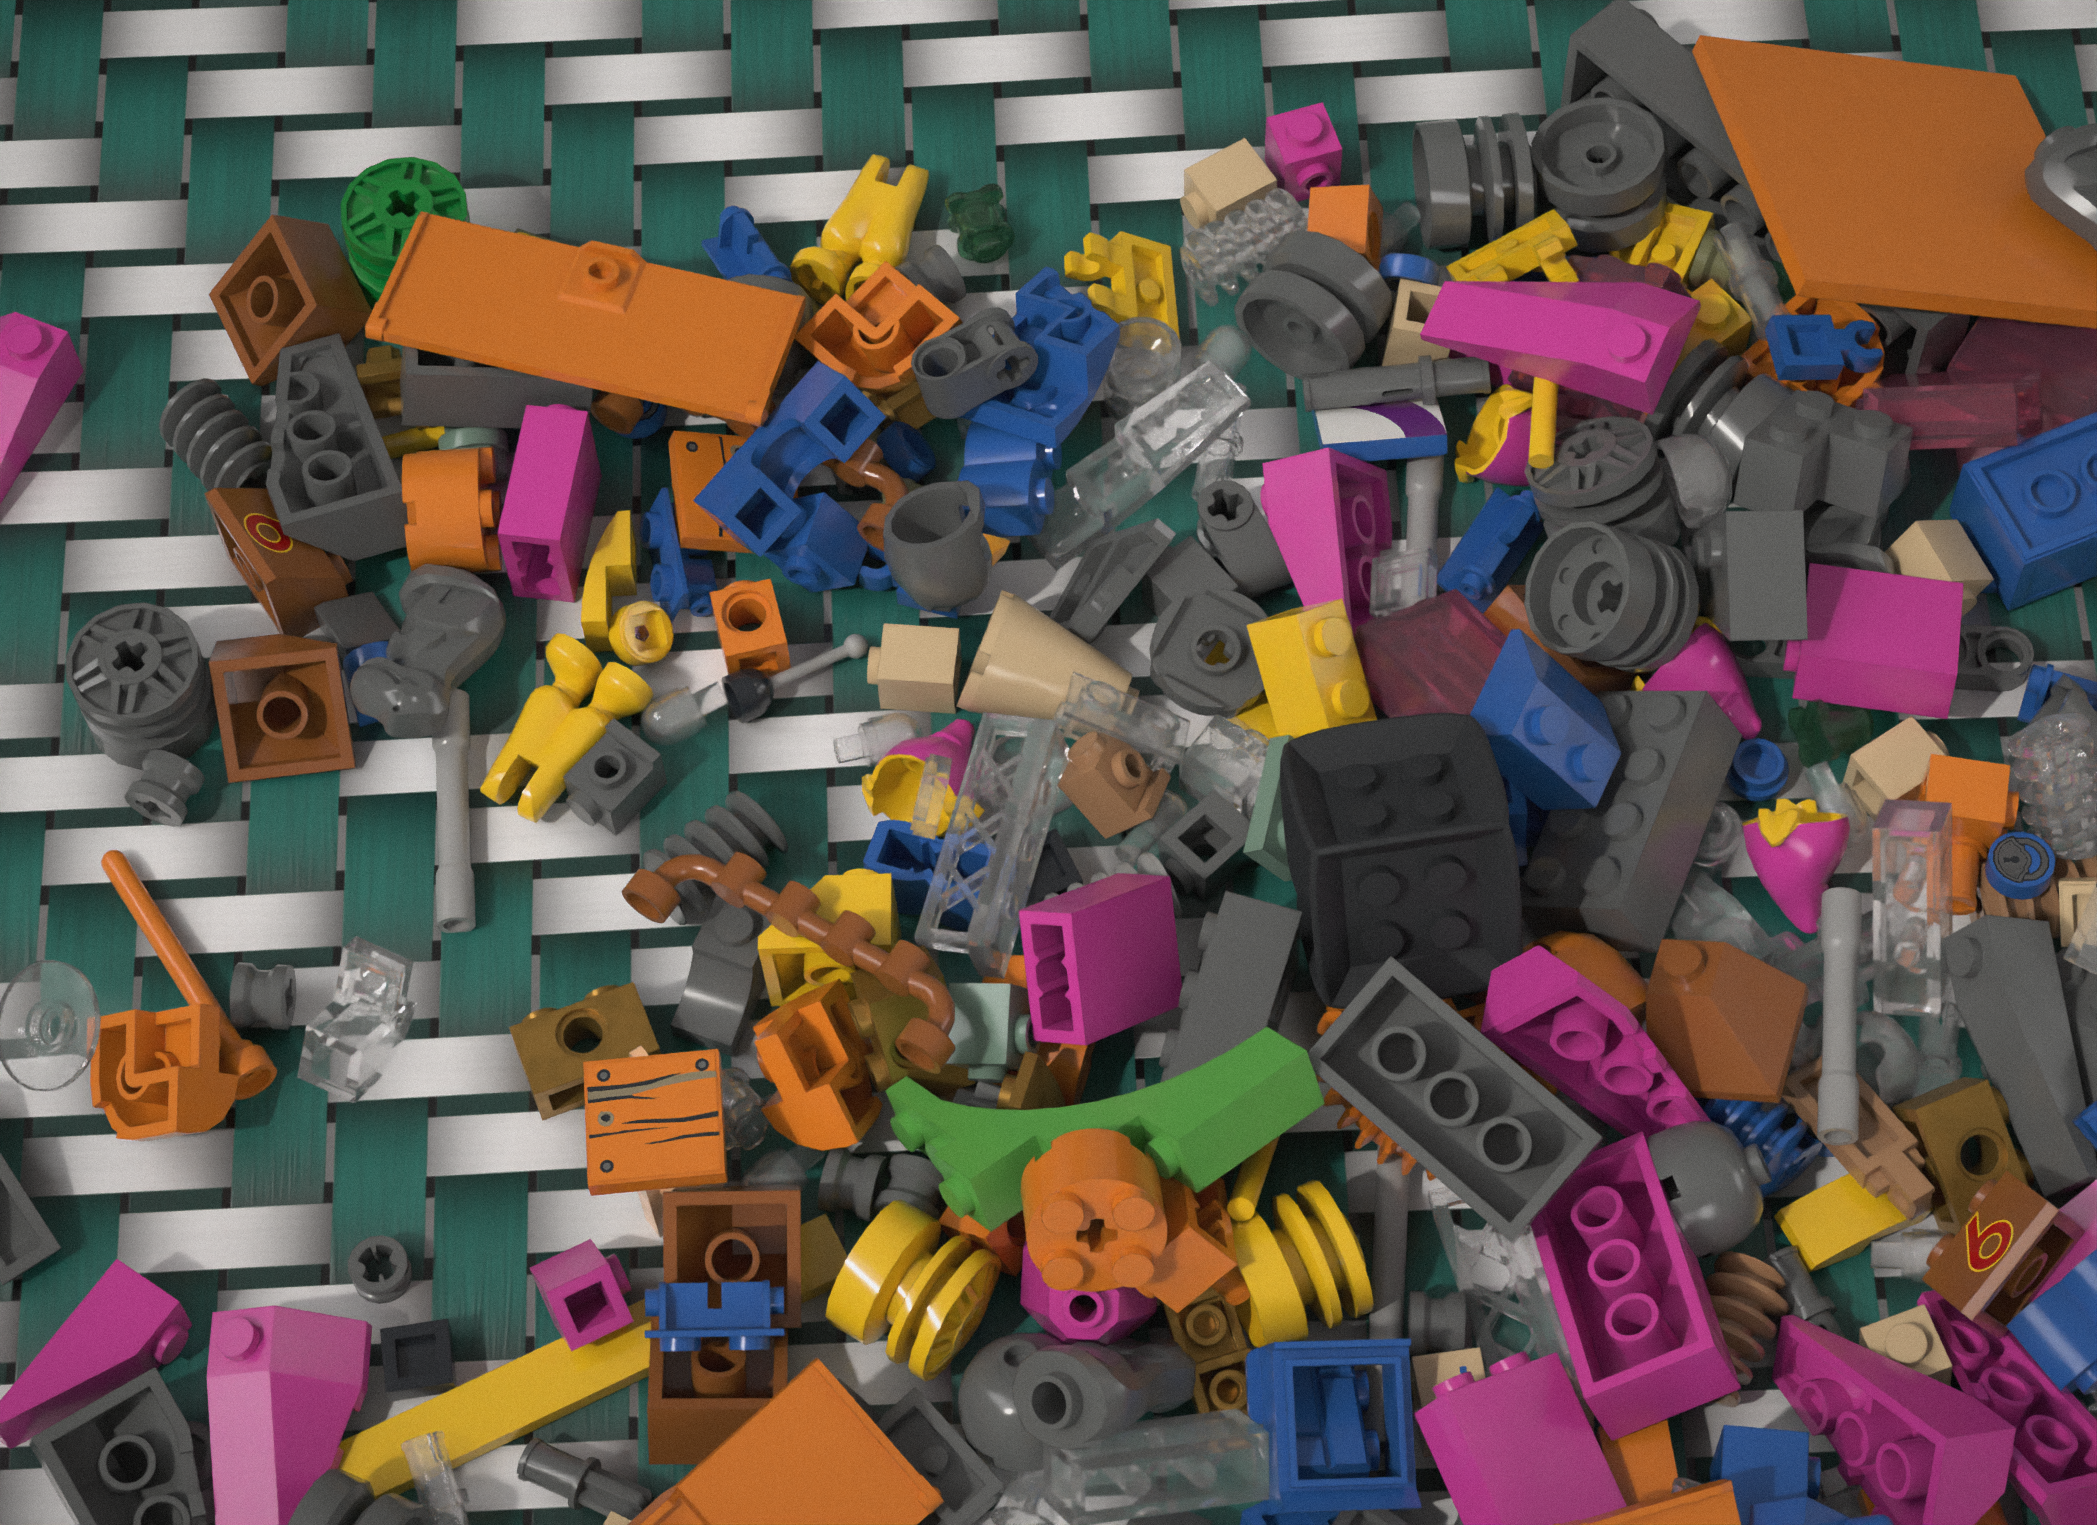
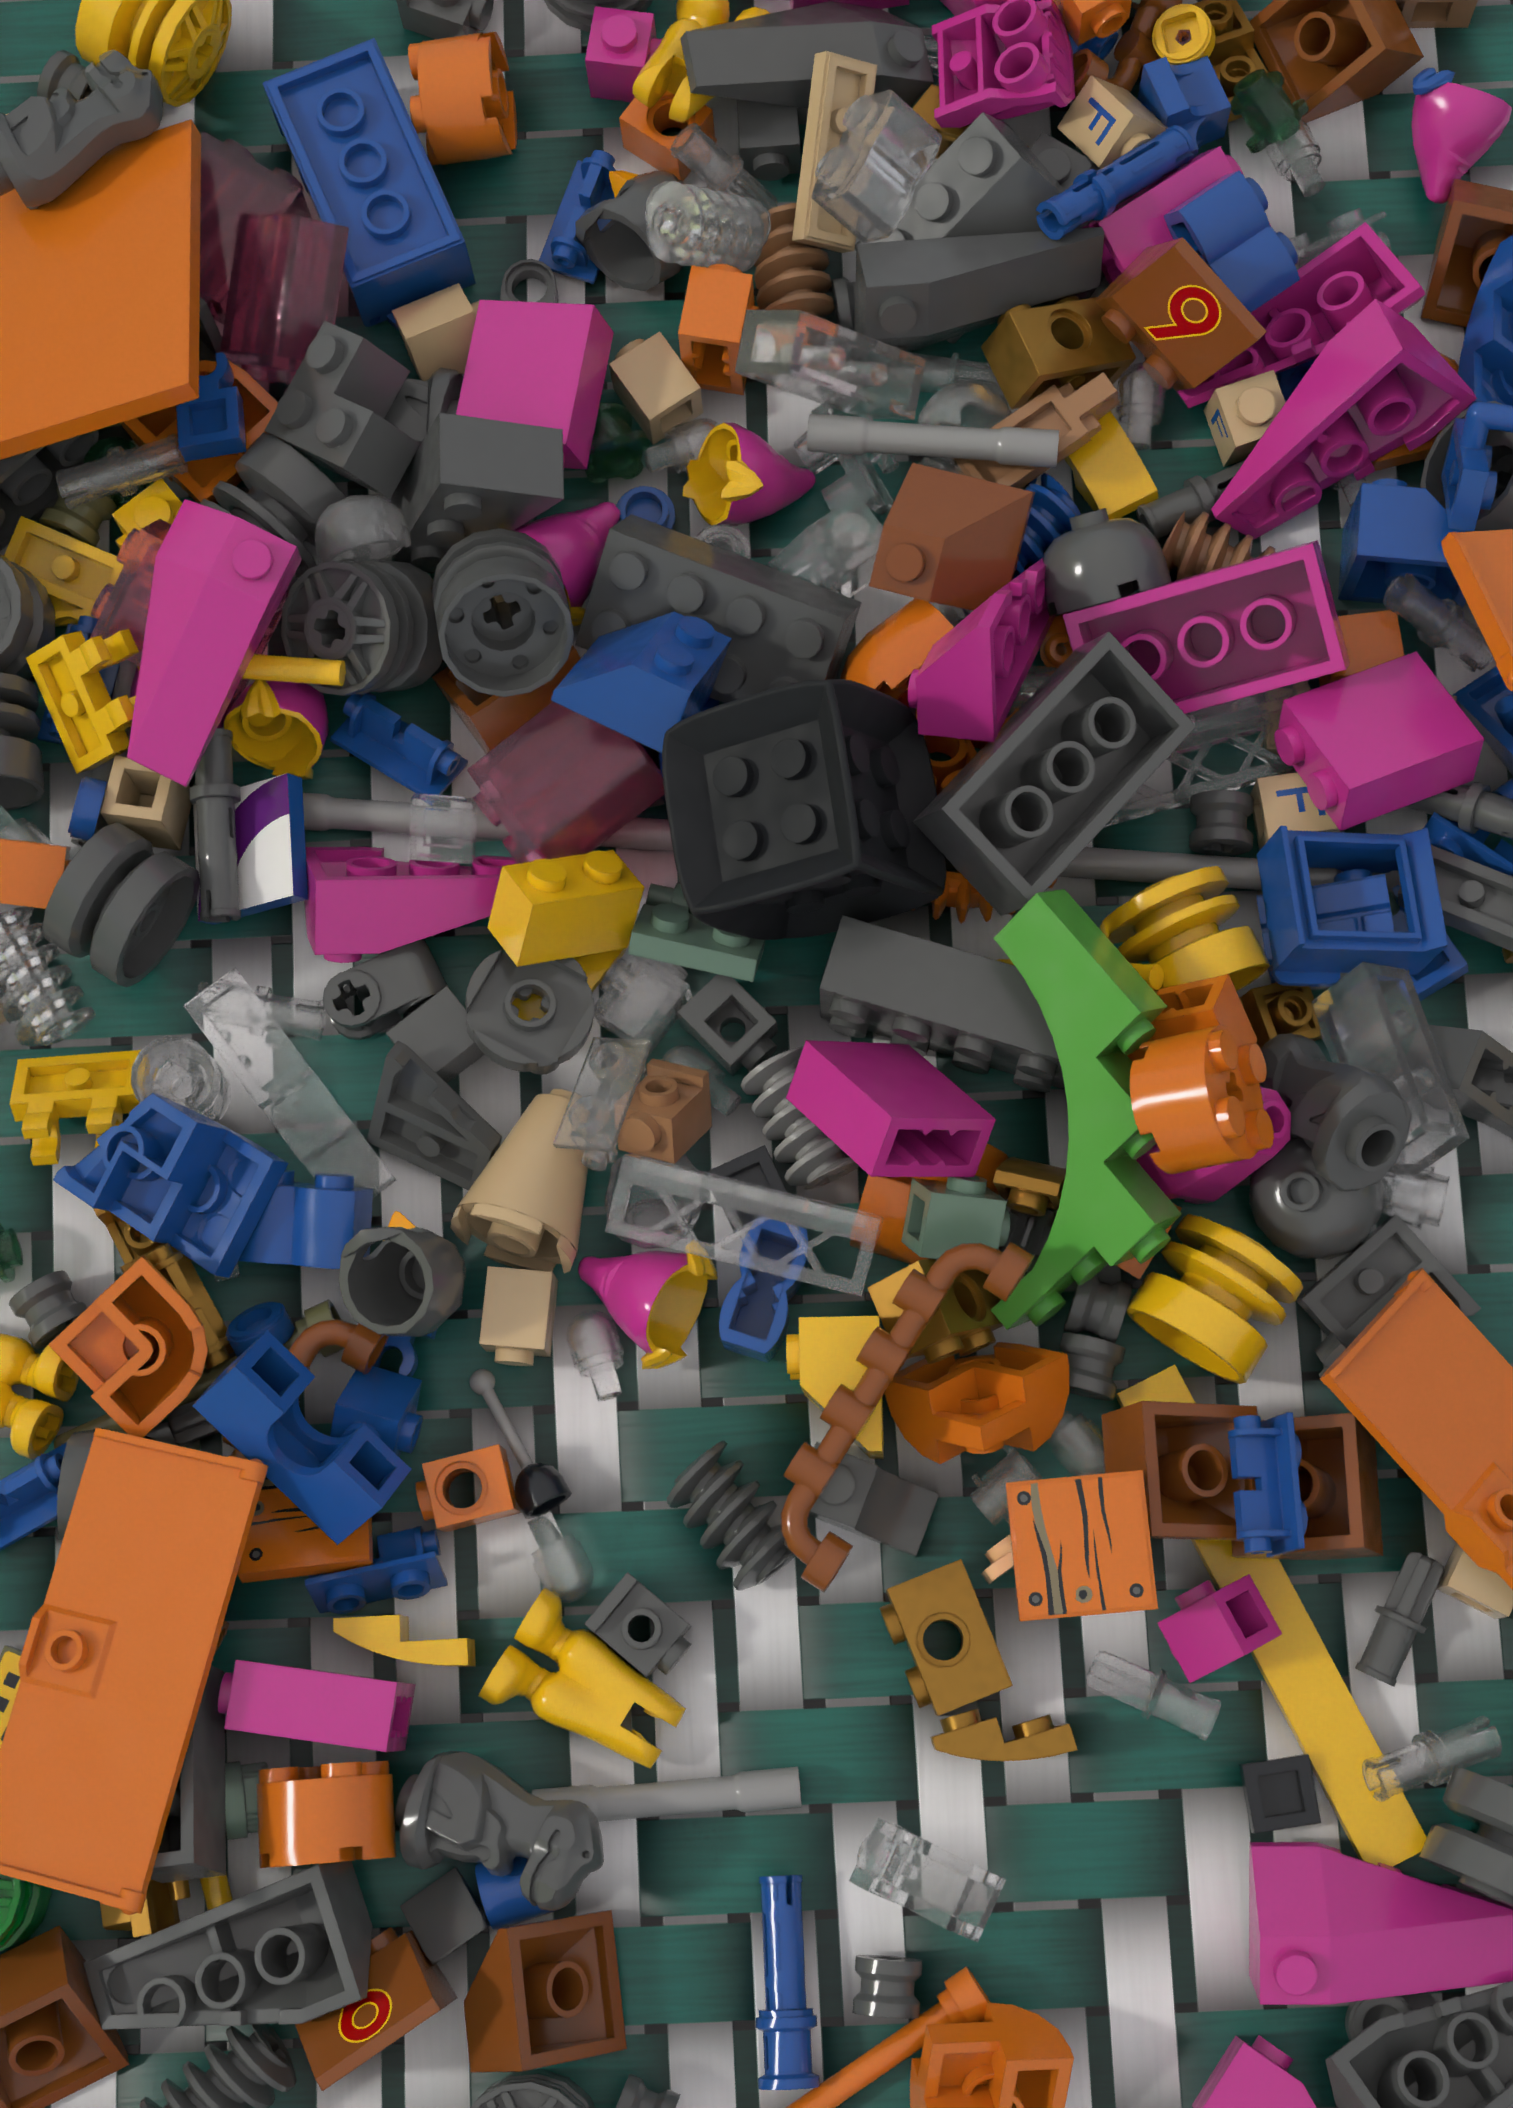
camera: 85 degrees left, 15 degrees up
dark grey bush [348,1235,413,1304] -> none
yellow tile [608,601,674,666] -> none
clear tile [910,753,952,840] -> none
dark grey piece [911,307,1038,419] -> none
clear cylinder [1182,324,1252,402] -> none
tile [1985,832,2055,900] -> none
none -> blue pin [756,1875,820,2090]
none -> pearl gold slope [930,1708,1078,1761]
none -> clear axle [1086,1651,1222,1741]

